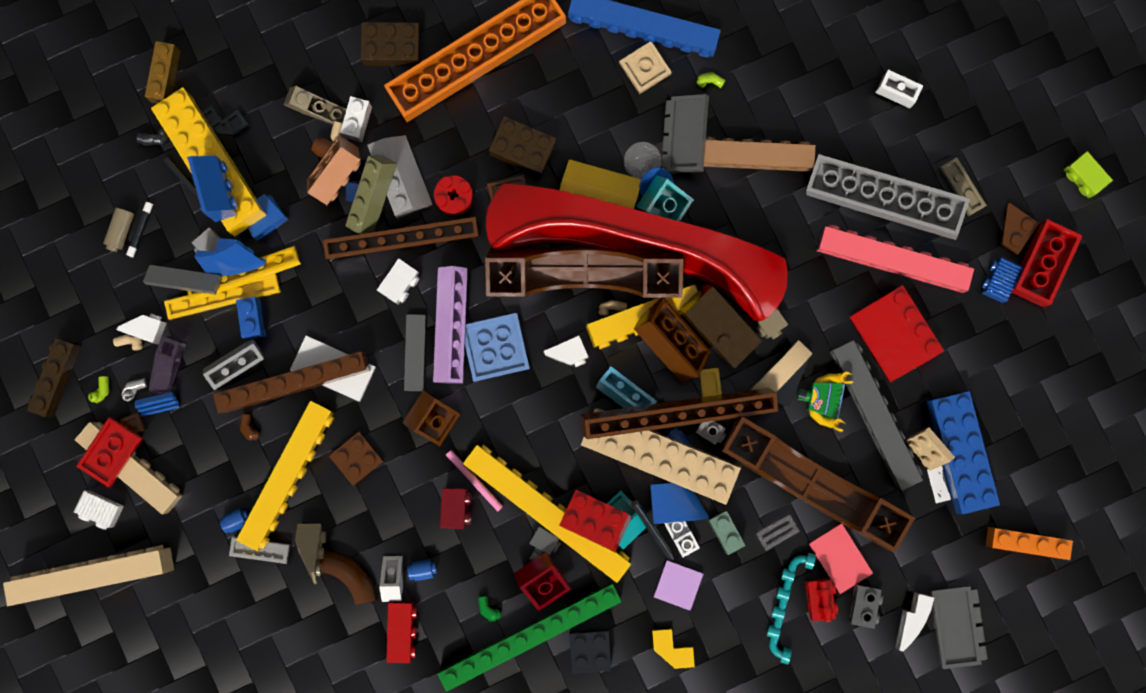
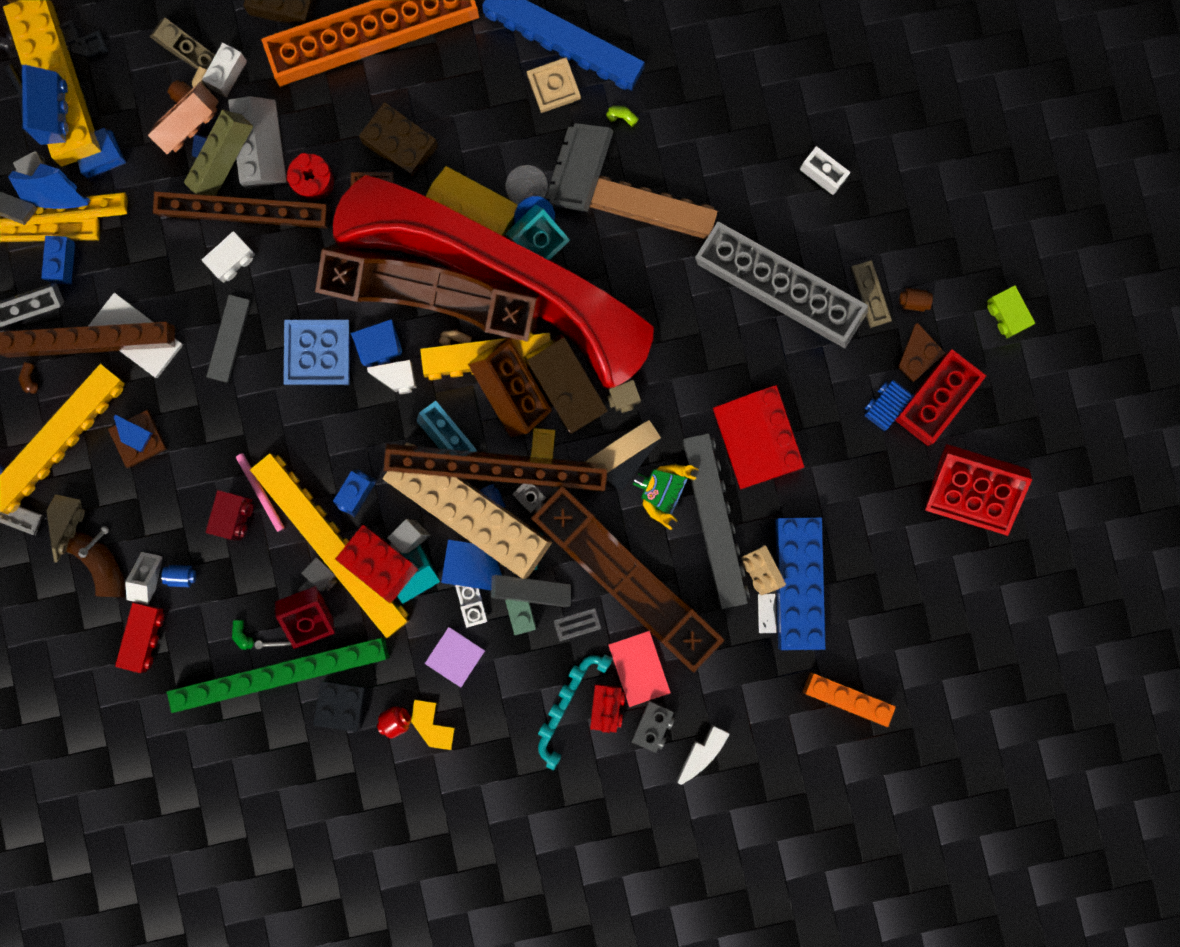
camera: 10 degrees right, 0 degrees up
reddish brown slope [402,391,460,446] -> none
lavender brick [433,266,467,383] -> none
black bar [631,501,675,561] -> none
coral brick [816,225,974,293] -> none
dark grey hinge [930,586,988,669] -> none
none -> light grey hinge [78,526,109,558]
none -> blue tile [114,415,153,452]
none -> light grey hinge [255,640,292,649]
none -> blue torso [333,470,377,517]
none -> blue torso [351,320,403,367]
none -> red head [377,706,411,738]
none -> light grey slope [388,519,431,554]
none -> dark grey tile [491,575,571,607]
none -> reddish brown brick [899,288,933,312]
none -> red slope [925,444,1032,536]

